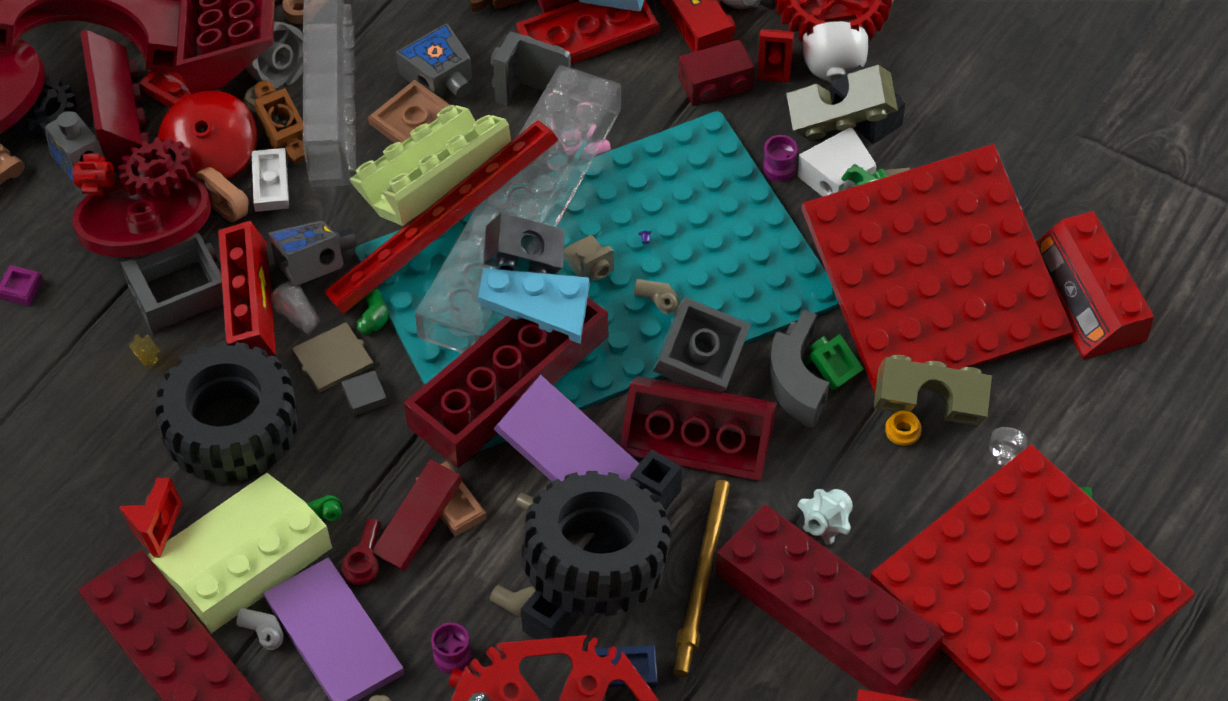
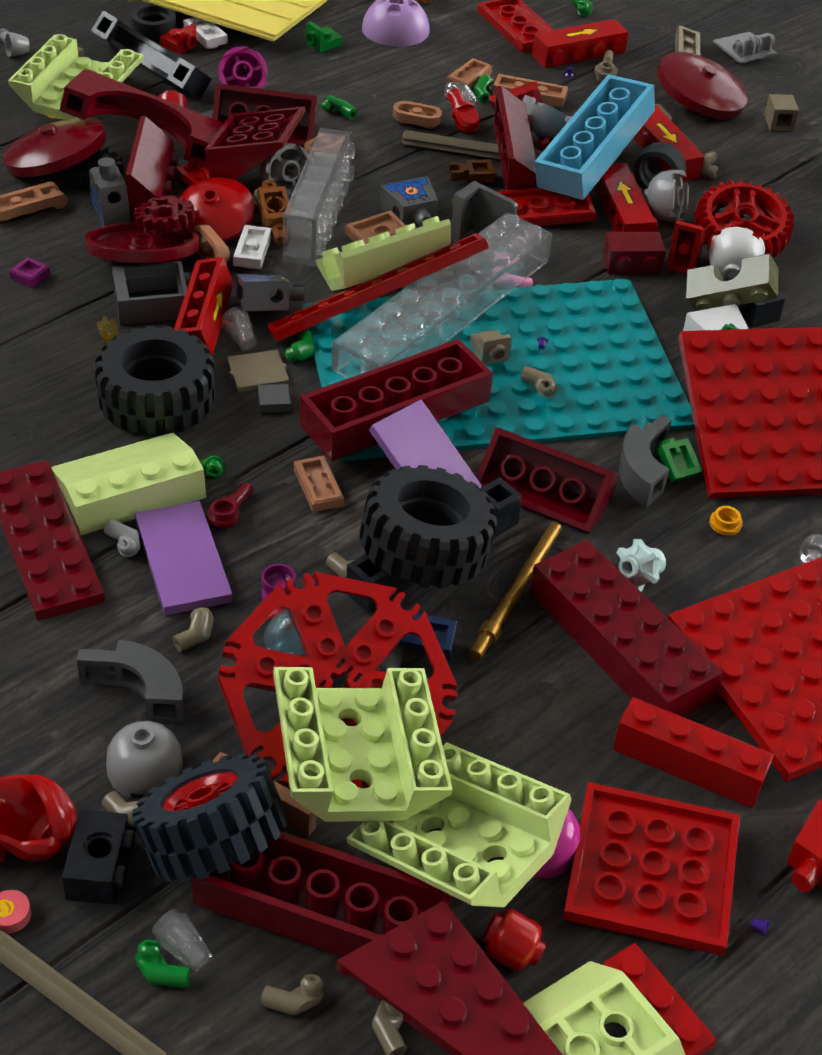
camera: 10 degrees right, 10 degrees down
red gear [73,153,114,196] -> none
red slope [120,478,183,558] -> none
dark red tile [373,459,463,572] -> none
medium azure wing [478,268,590,344] -> none
black brick [483,213,565,274] -> none
dark grey brick [653,297,751,392] -> none
magenta wheel [763,135,798,182] -> none
olive arch [874,355,992,426] -> none

